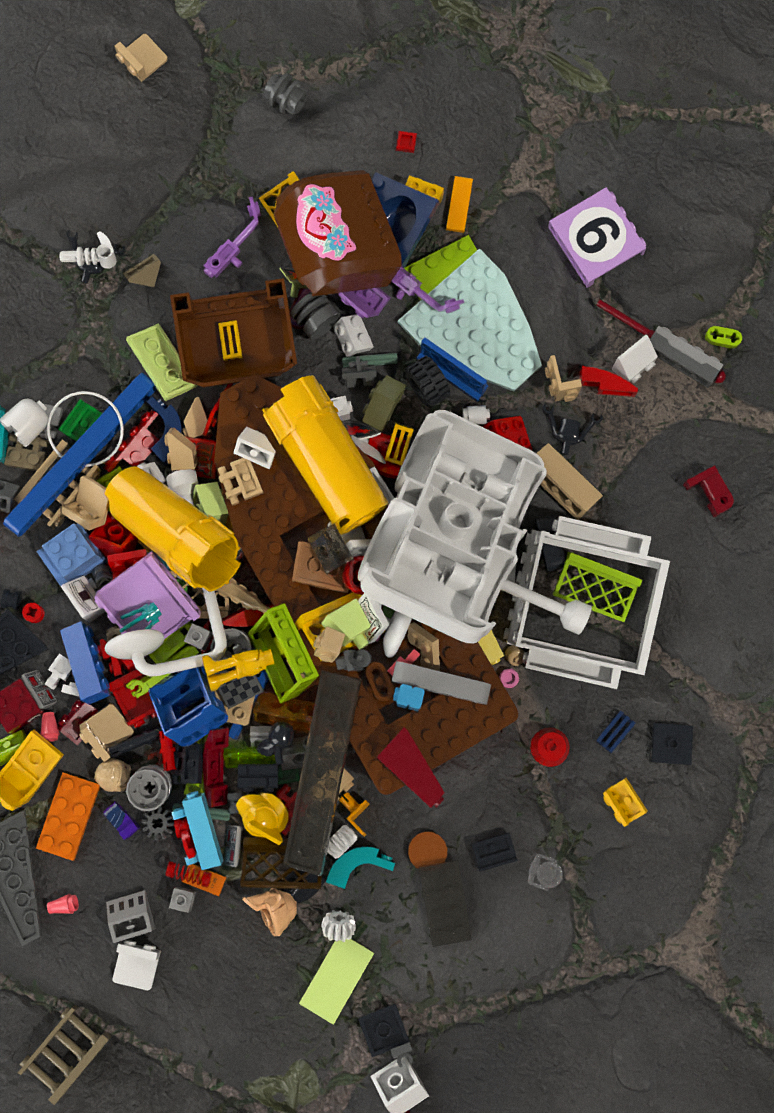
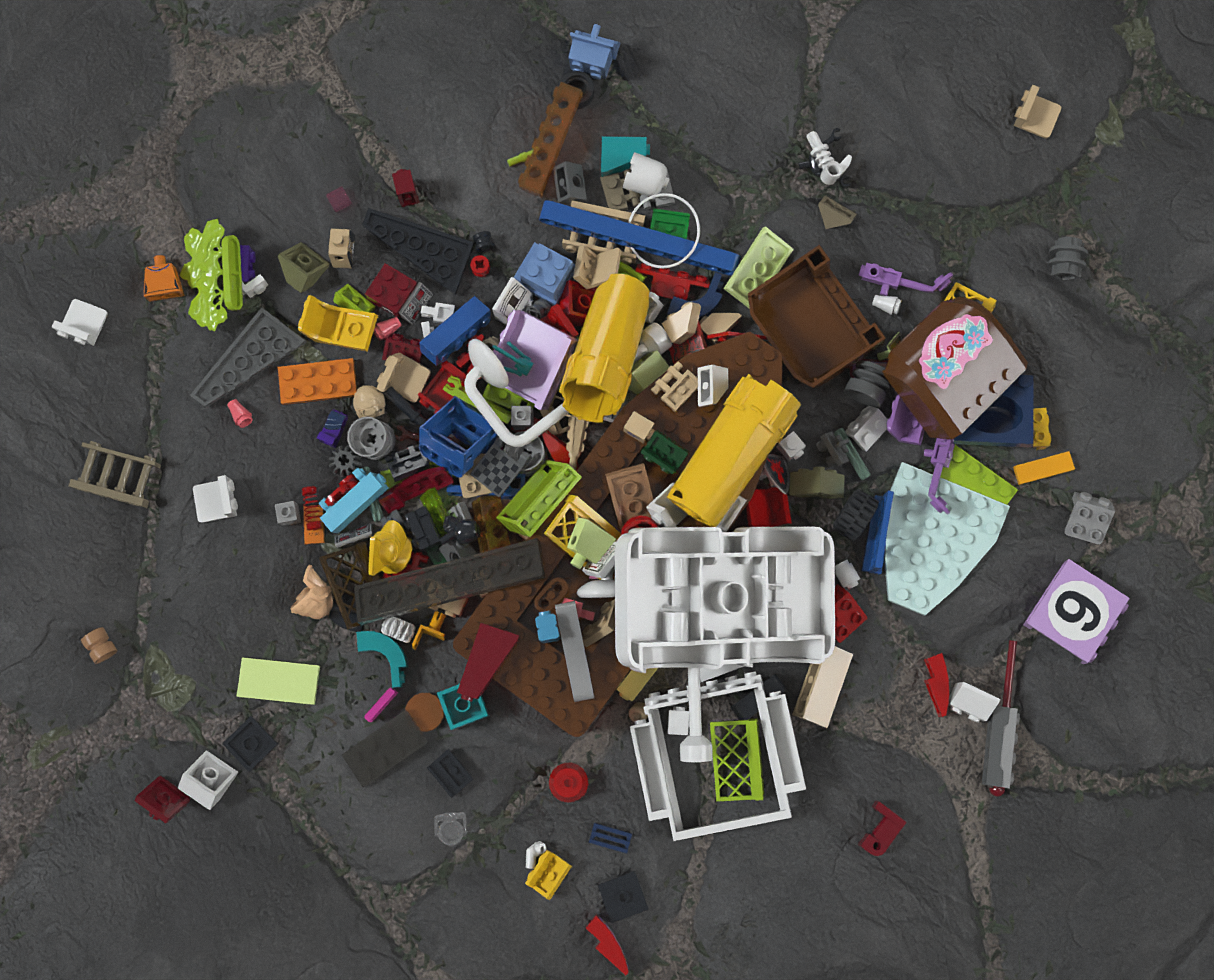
camera: 70 degrees right, 0 degrees up
light grey slope [106,890,156,943] -> none
red pin [159,731,176,771] -> none
yellow piece [202,649,274,692] -> none
yellow tile [218,320,243,361] -> none
clear smoke brick [307,524,353,574] -> none
tan brick [313,627,345,663] -> none
white gear [322,910,356,942] -> none
dark grey hips [335,650,372,671] -> none
white sticker [351,435,386,464] -> none
yellow tile [385,423,414,466] -> none
dark grey tile [390,1042,413,1068] -> none
red tile [396,131,417,153] -> none
bright pink tile [499,669,519,688] -> none
black piece [542,403,603,455] -> none
tan bracket [545,355,582,402] -> none
lime beam [705,326,742,348] -> none
none -> dark pink tile [364,688,398,722]
none -> teal brick [437,684,490,730]
none -> white arm [526,841,546,869]
none -> red slope [586,914,629,975]
none -> tan brick [624,411,656,443]
none -> dark green bracket [641,430,690,474]
none -> white brick [668,707,690,735]
none -> white cone [872,295,902,315]
none -> light grey bracket [1064,492,1115,544]

